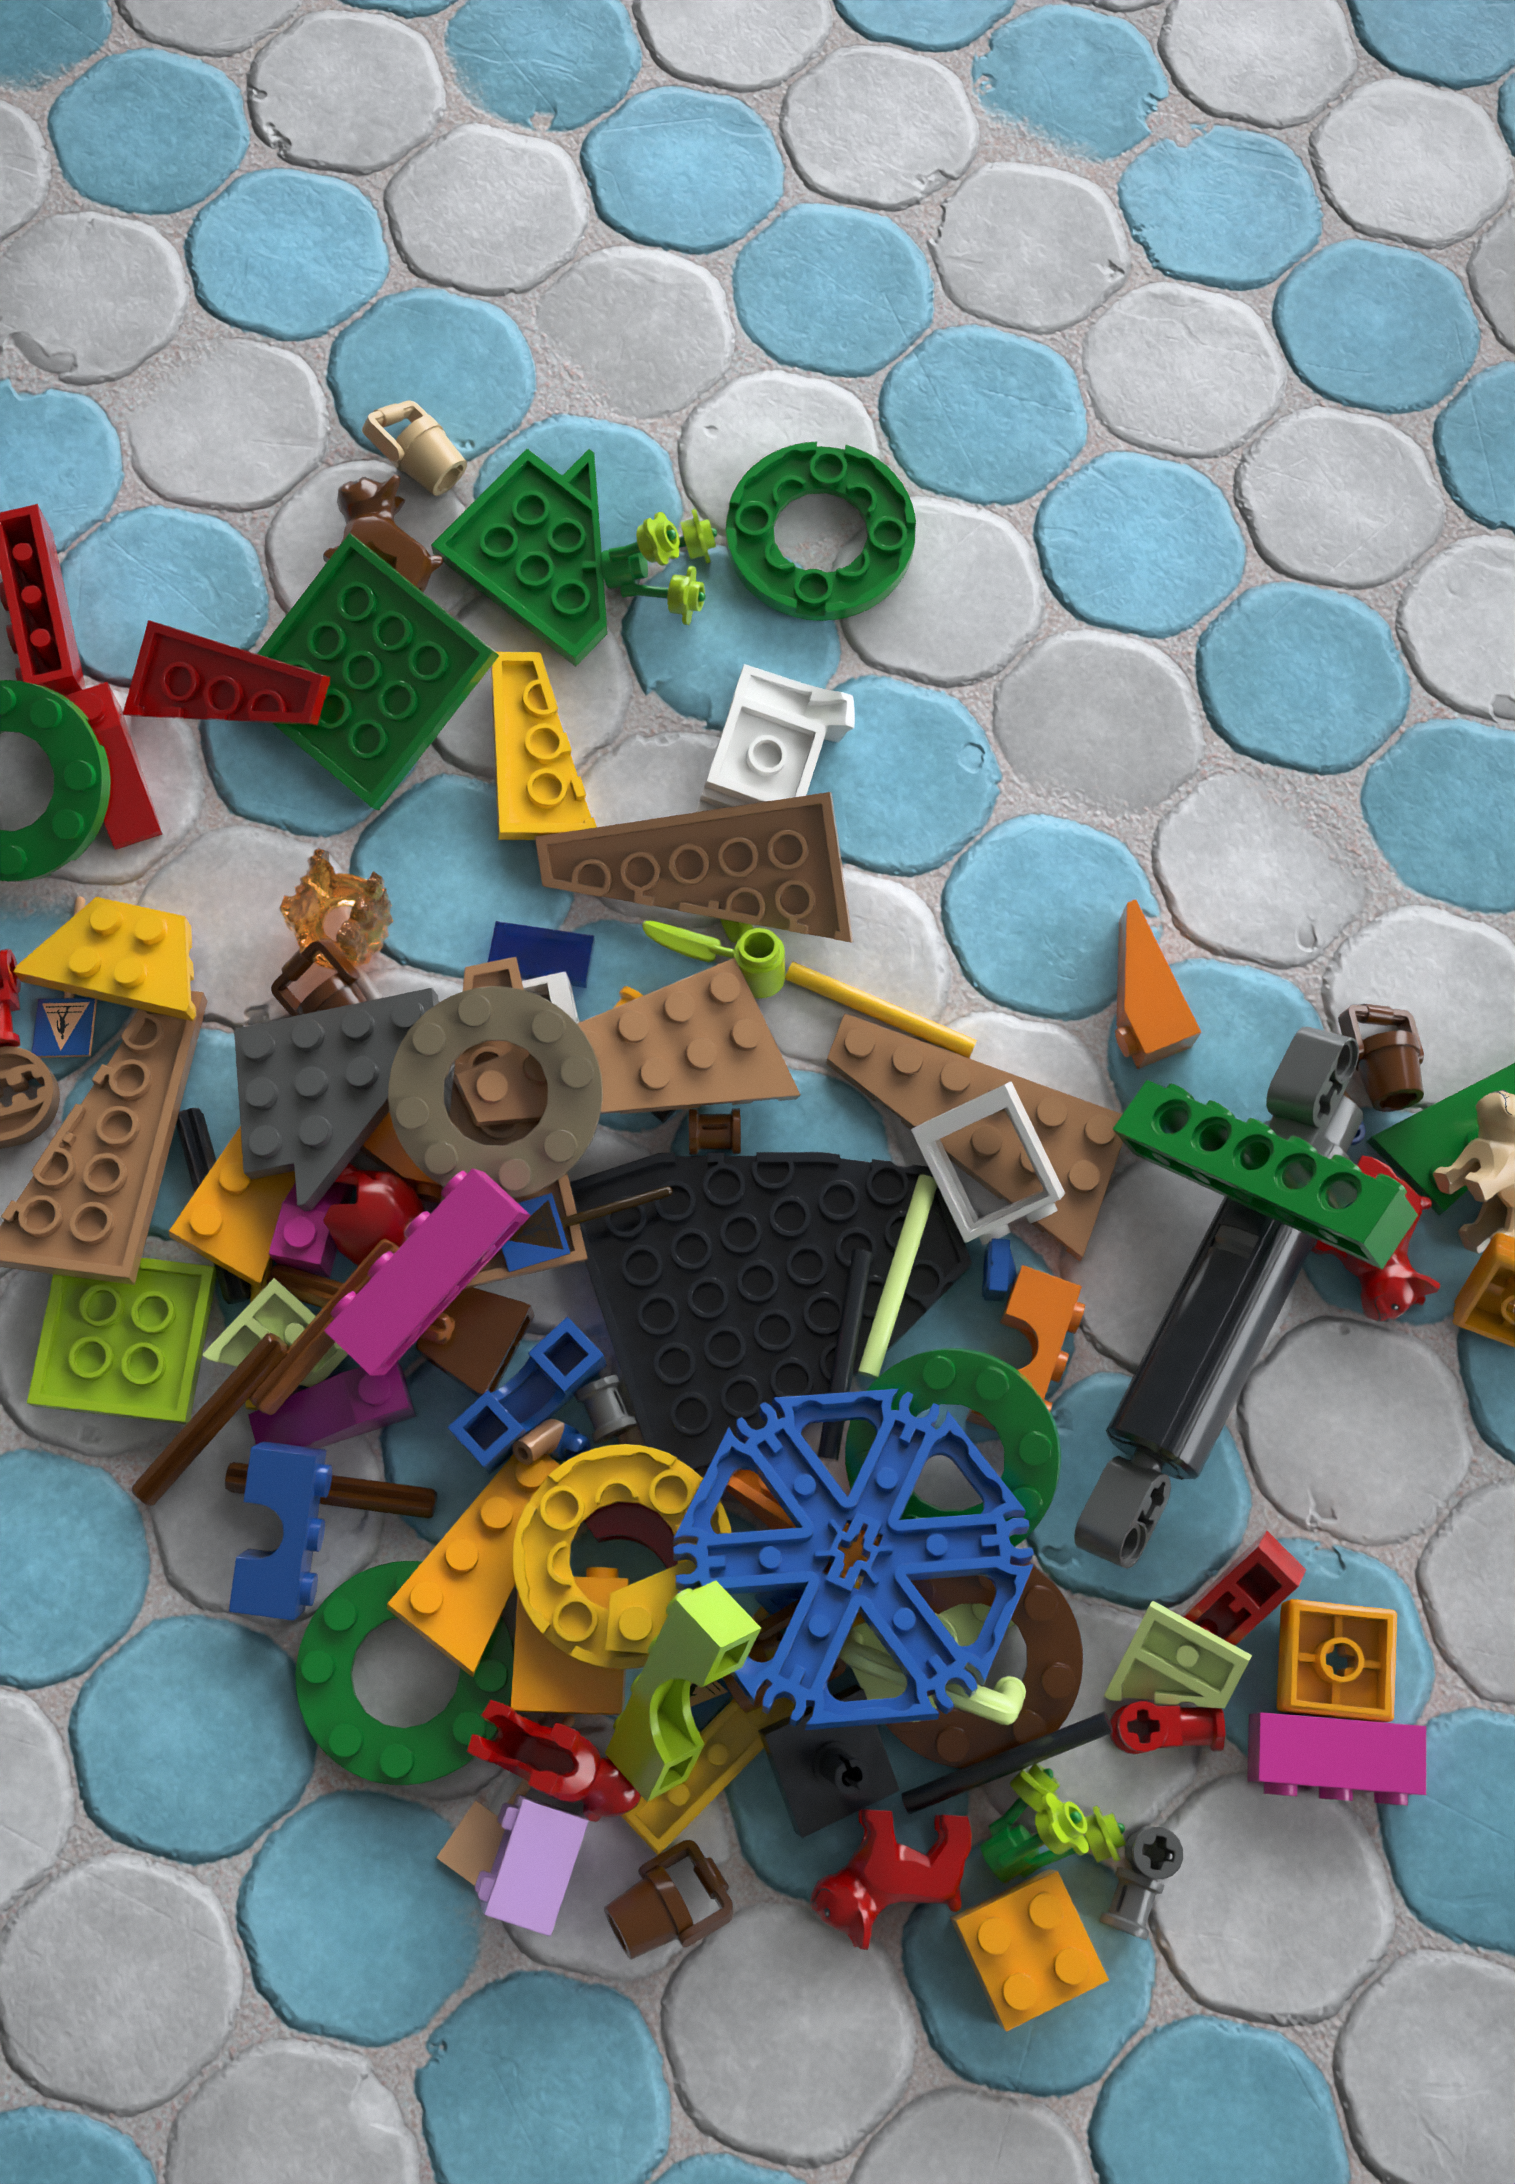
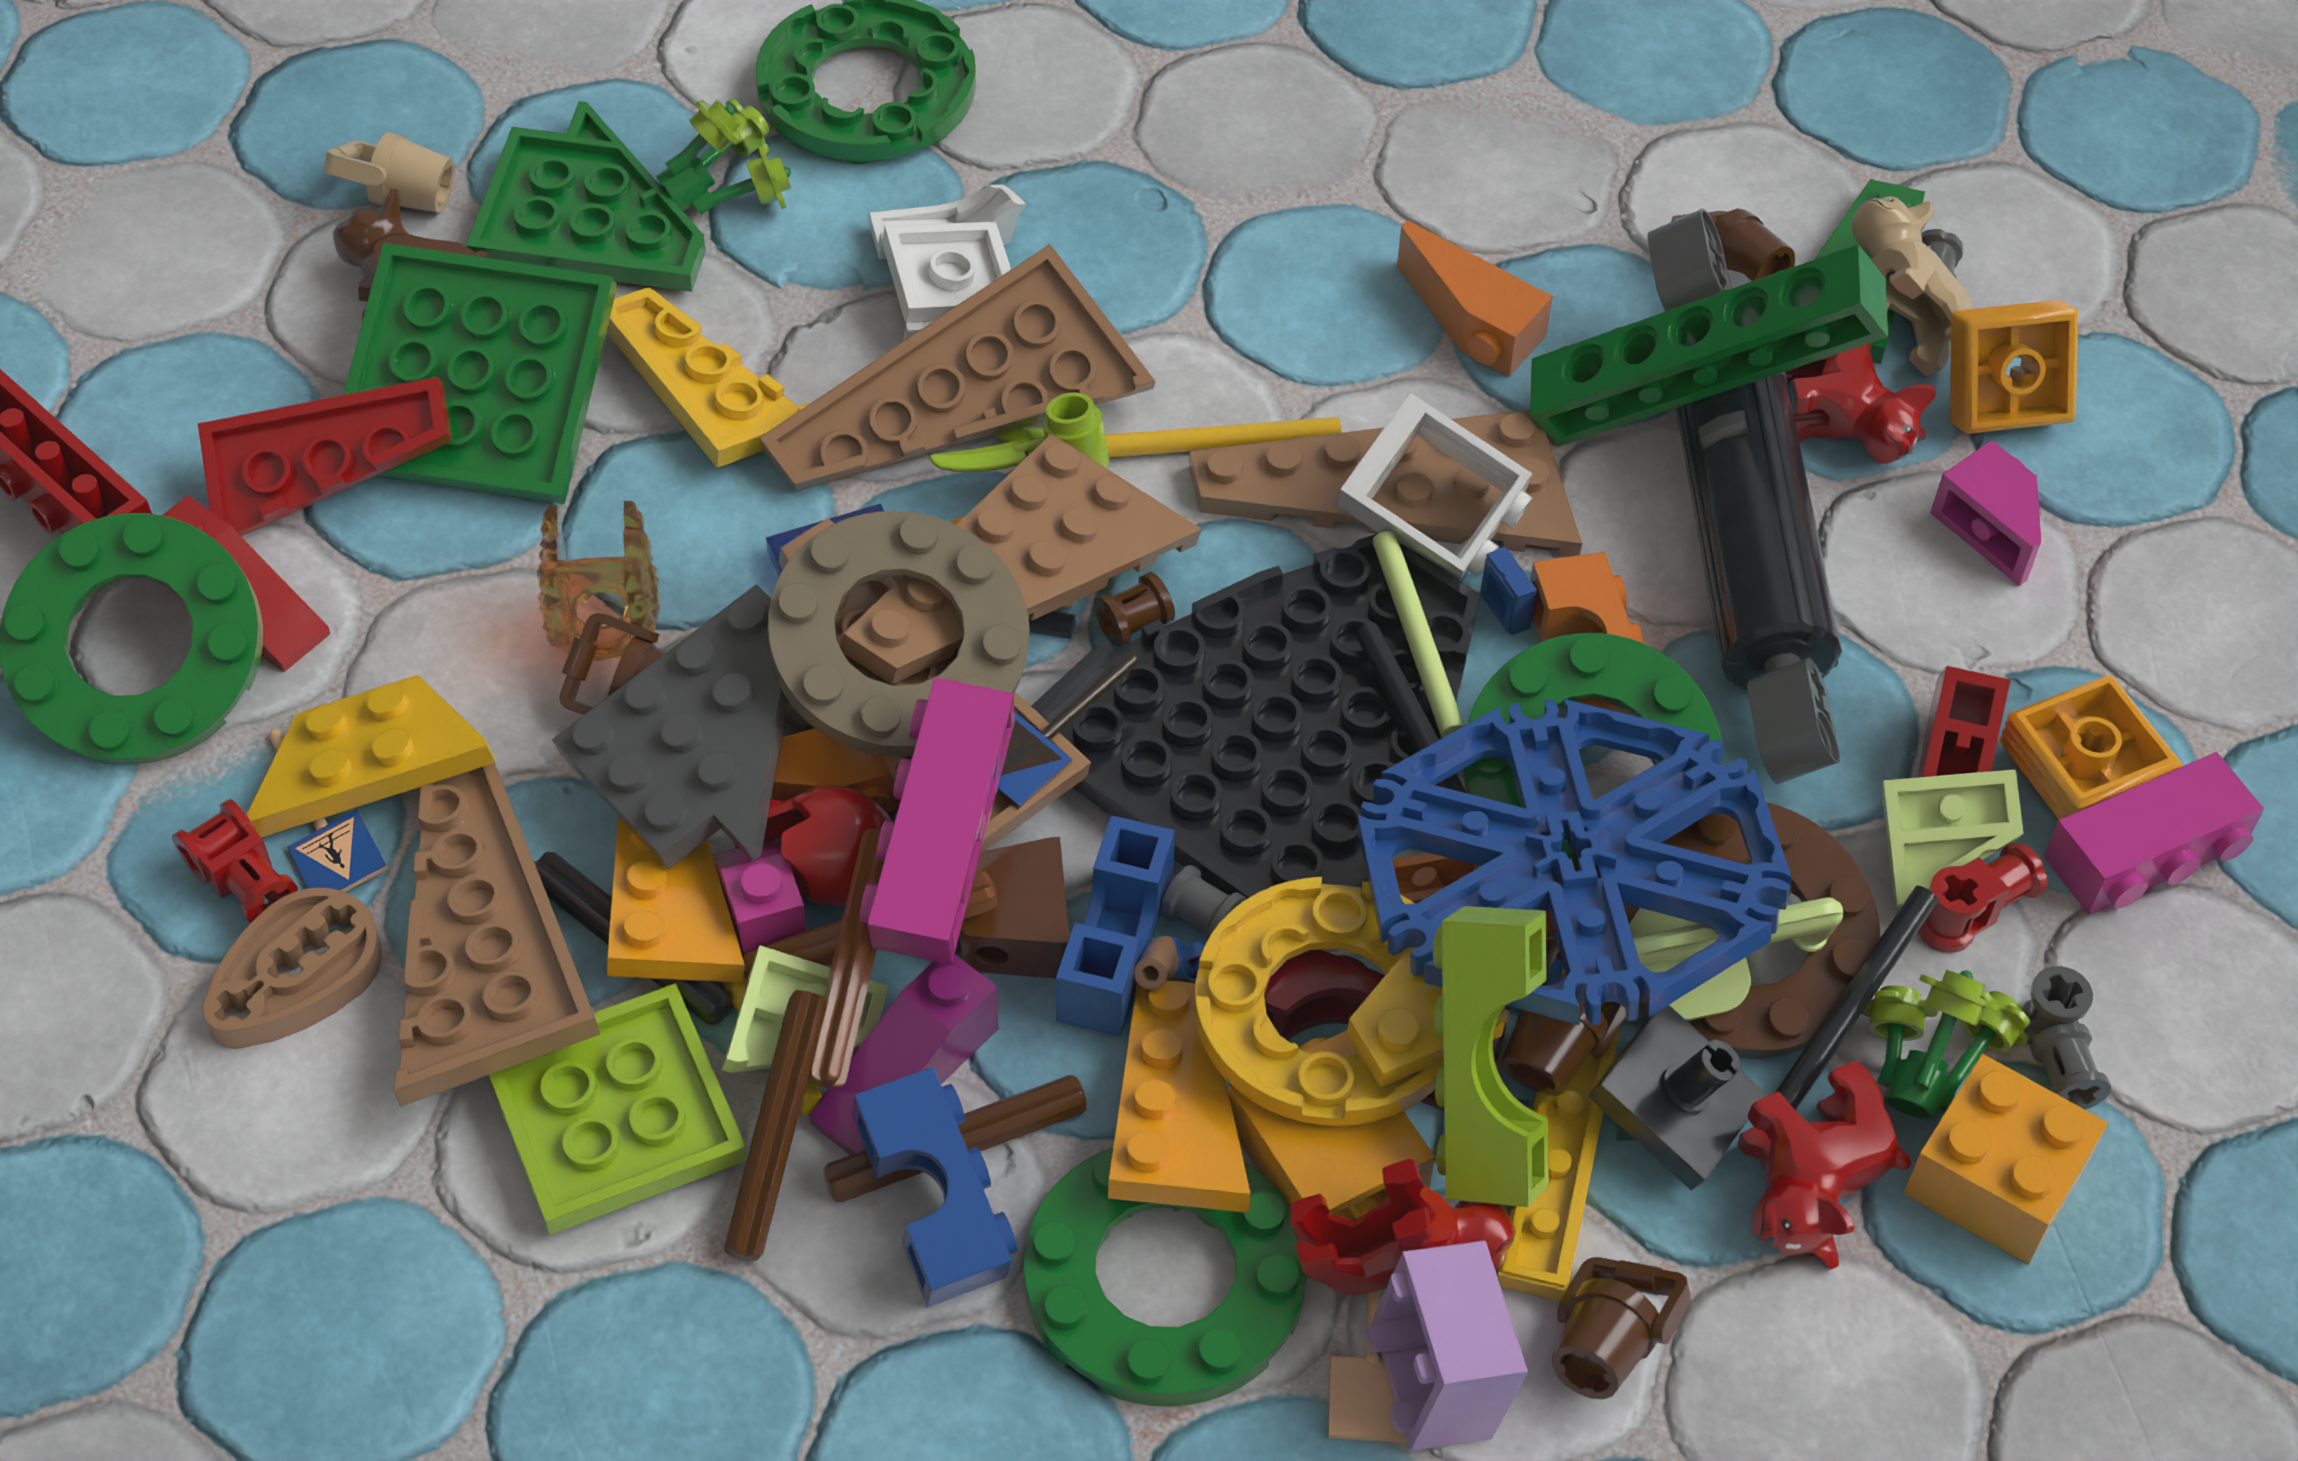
camera: 30 degrees left, 20 degrees down
none -> dark pink slope [1930,440,2041,586]

